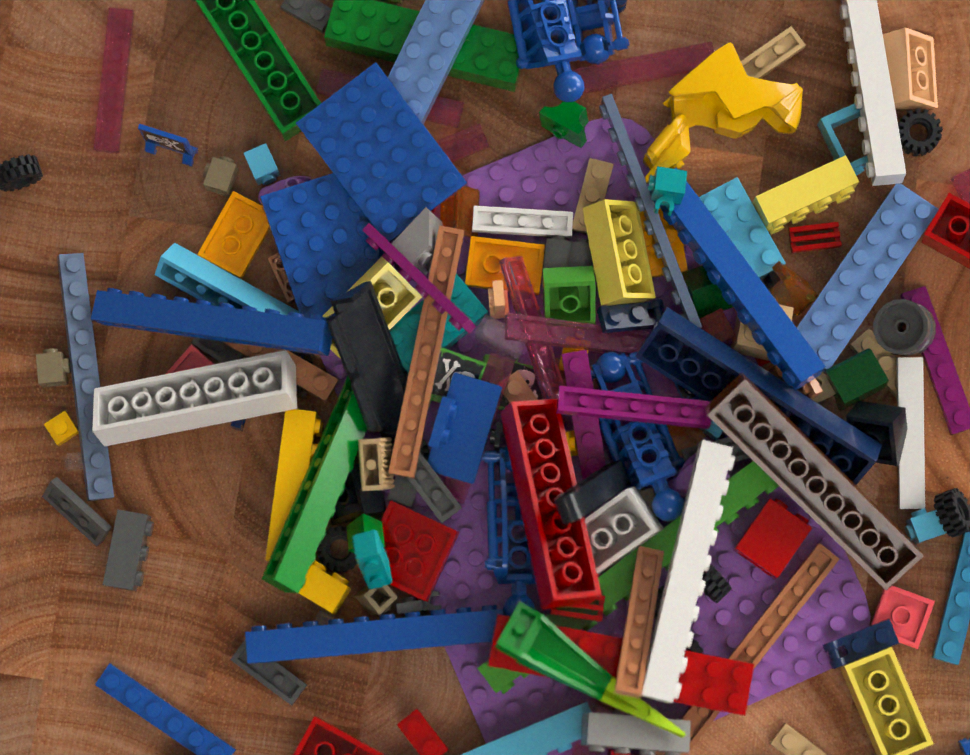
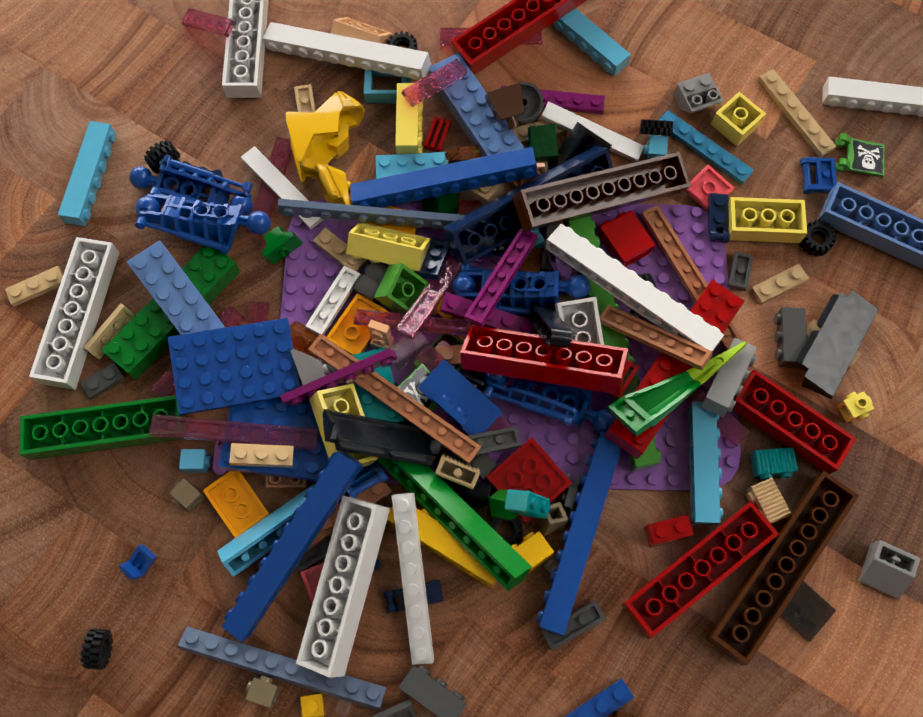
camera: 65 degrees left, 10 degrees down
clear pink tile [94,8,134,153] -> none
blue flag [138,124,198,167] -> none
teal brick [647,166,687,216] -> none
none -> blue bracket [119,544,157,580]
none -> clear pink tile [149,414,318,450]
none -> tan plate [229,443,294,468]
none -> white tile [241,146,324,230]
none -> blue plate [347,460,388,498]
none -> dark blue plate [383,580,444,614]
none -> white plate [392,493,434,665]
none -> clear pink tile [401,59,468,107]
none -> reddish brown torso [484,83,524,130]
none -> dark grey plate [727,251,754,291]

